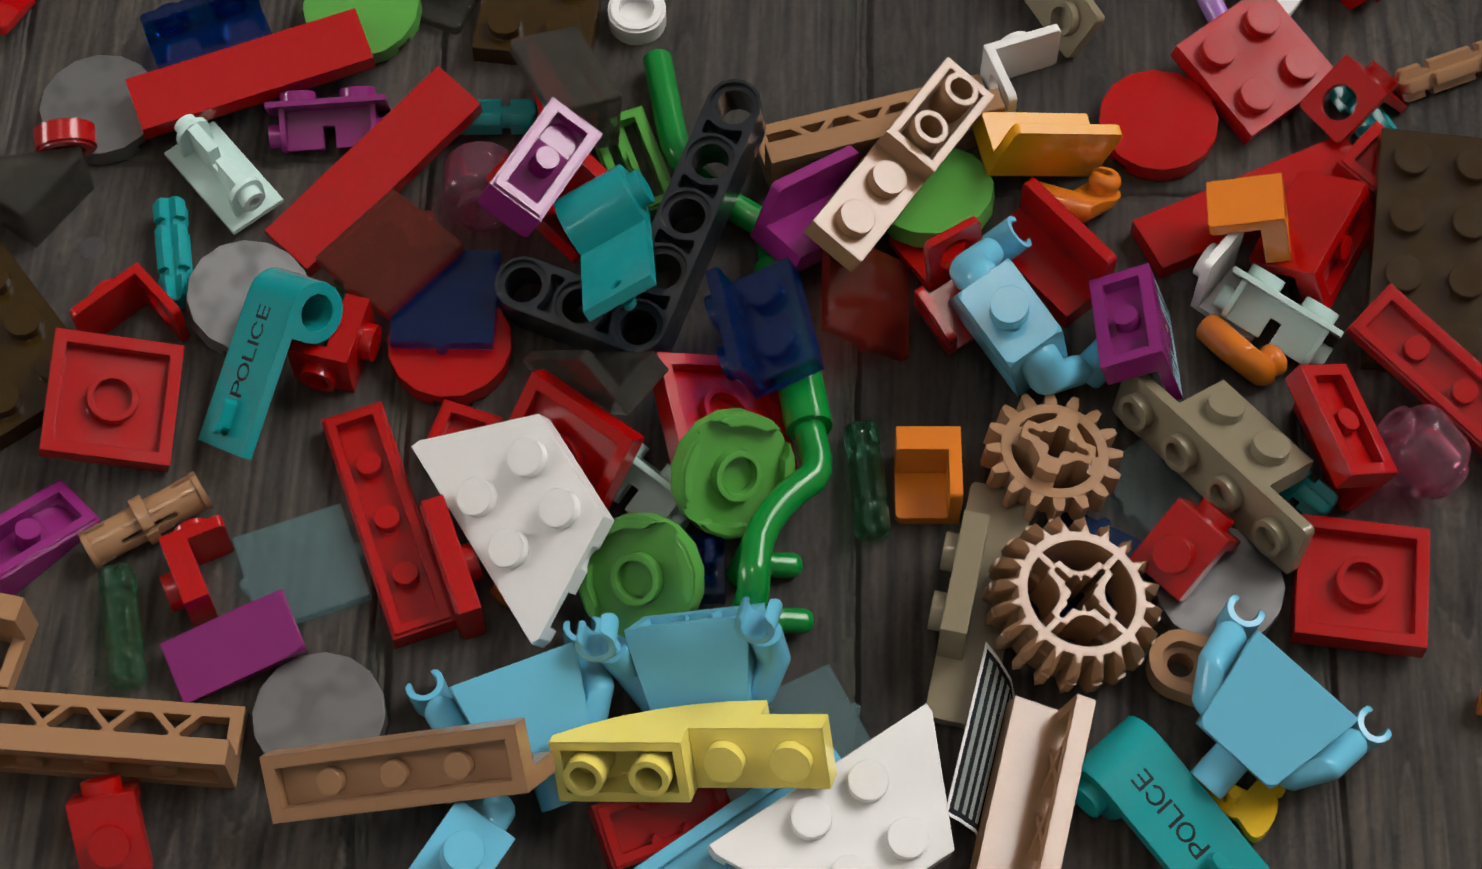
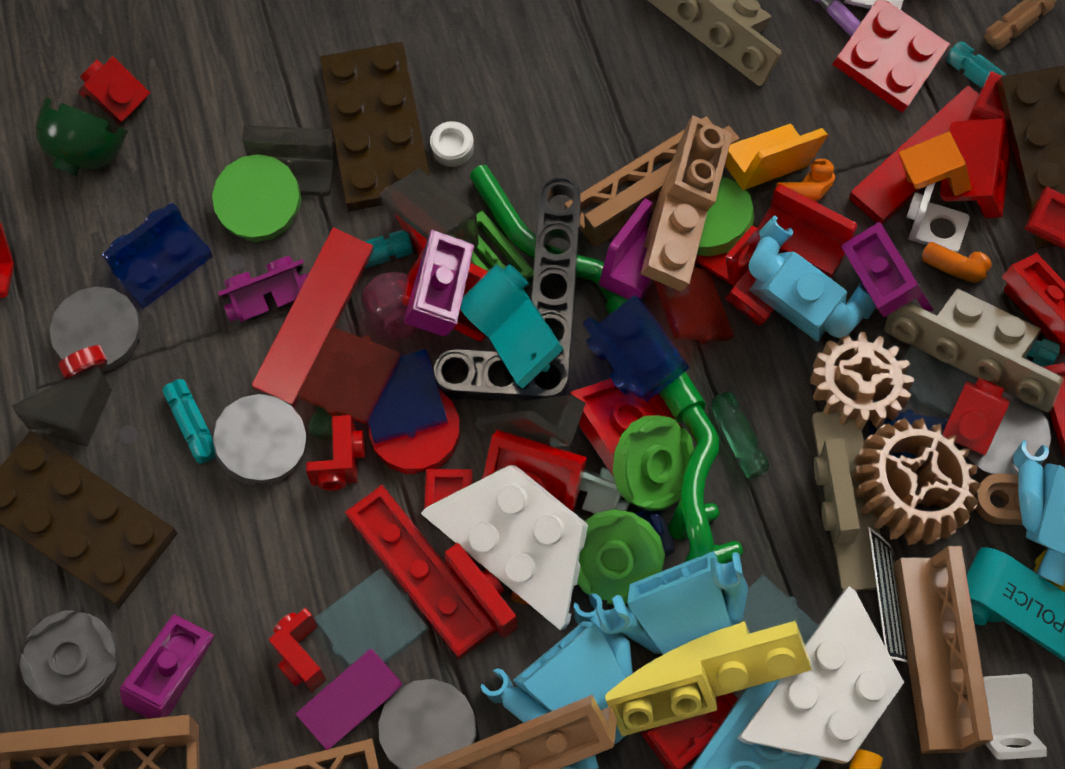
camera: 15 degrees left, 5 degrees up
red plate [38,328,184,473] -> none
red bracket [69,262,190,343] -> none
medium nougat pin [77,471,213,569] -> none
clear green axle [98,563,147,690] -> none
red tile [125,8,376,139] -> none
light aqua hinge [164,114,284,235] -> none
teal door [198,267,343,460] -> none
orange panel [893,426,963,524] -> none
white bracket [980,24,1061,112] -> none
red tile [1098,70,1219,181] -> none
light aqua hinge [1212,263,1344,365] -> none
red bracket [1300,54,1408,144] -> none

